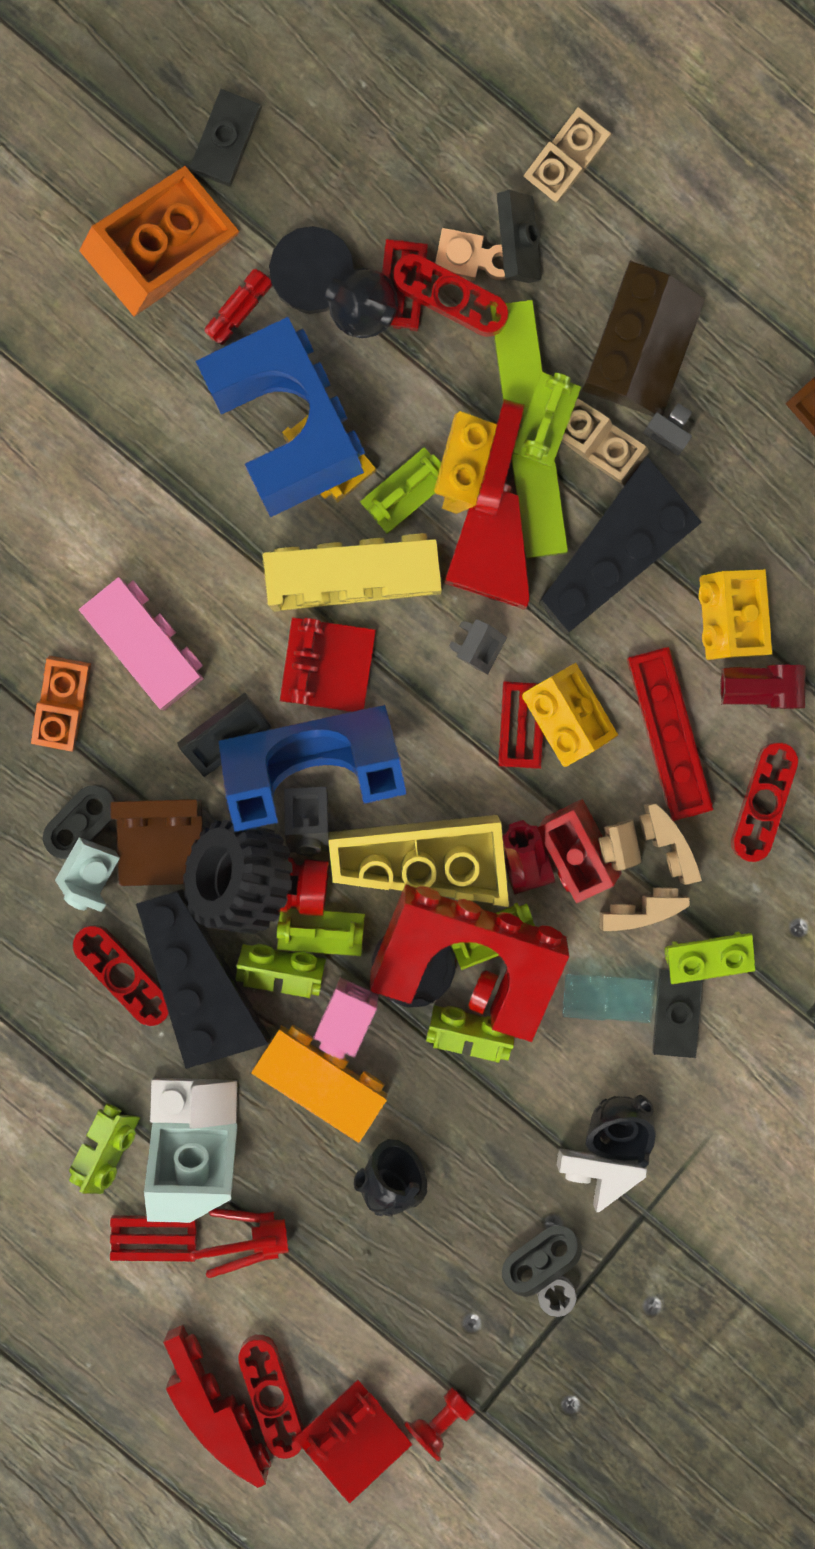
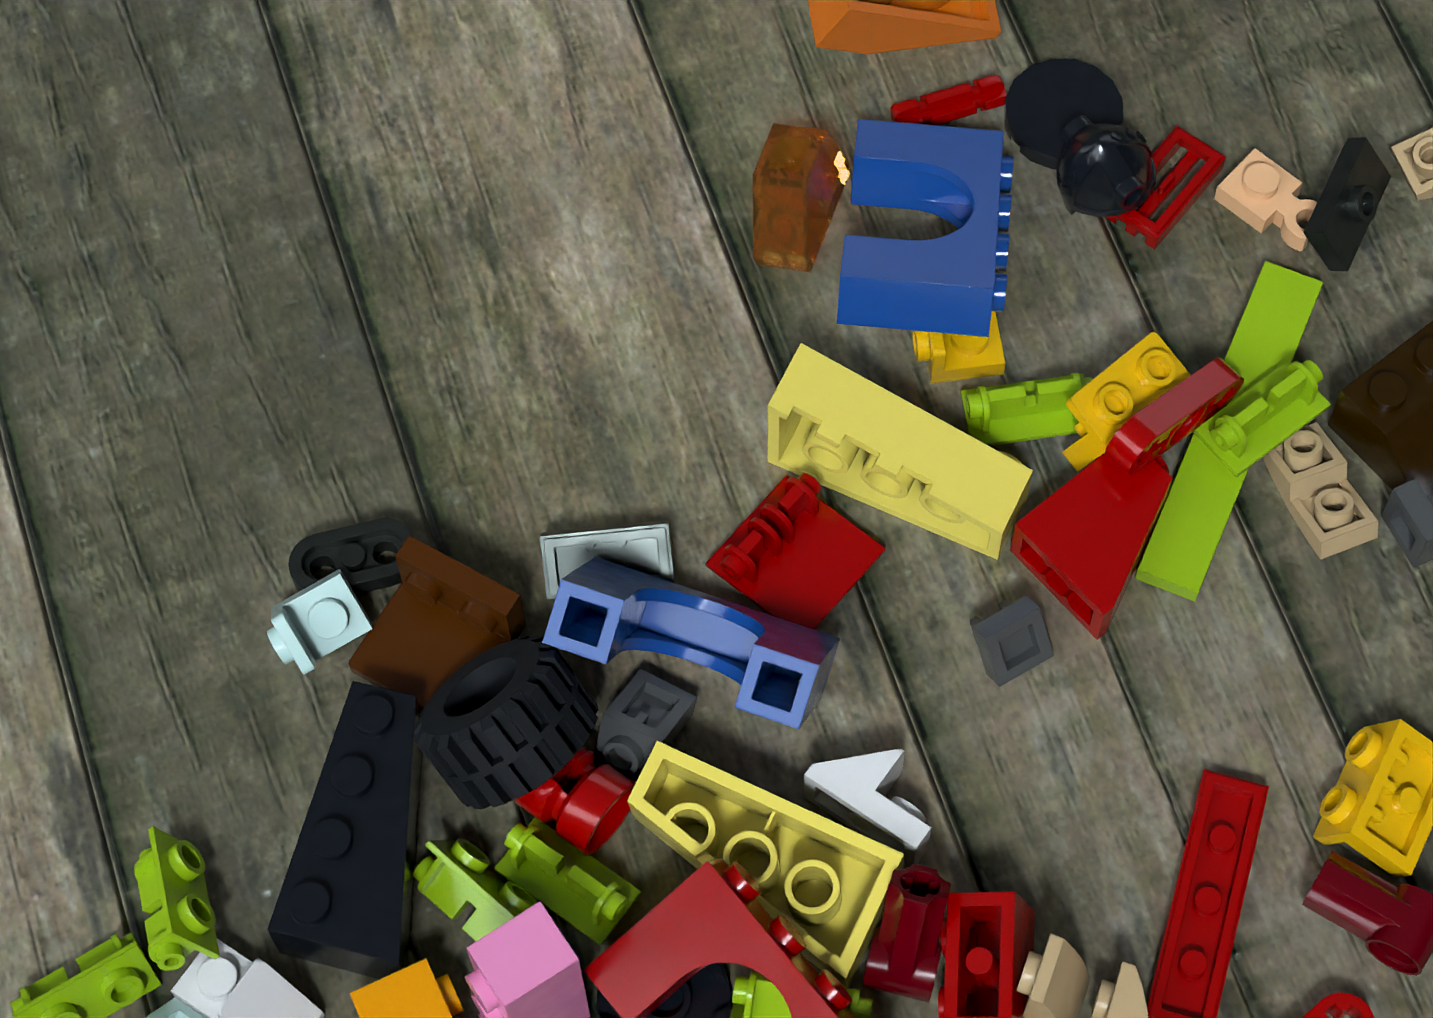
camera: 30 degrees right, 25 degrees down
orange slope [31,656,91,752] -> none
red beam [73,925,169,1026] -> none
bright pink brick [78,577,204,711] -> none
red beam [394,254,508,337] -> none
red tile [498,681,543,769] -> none
yellow bracket [522,662,618,767] -> none
black wedge [539,457,702,636] -> none
none -> lime hinge [134,826,220,971]
none -> clear orange slope [753,123,851,273]
none -> white slope [803,749,931,867]

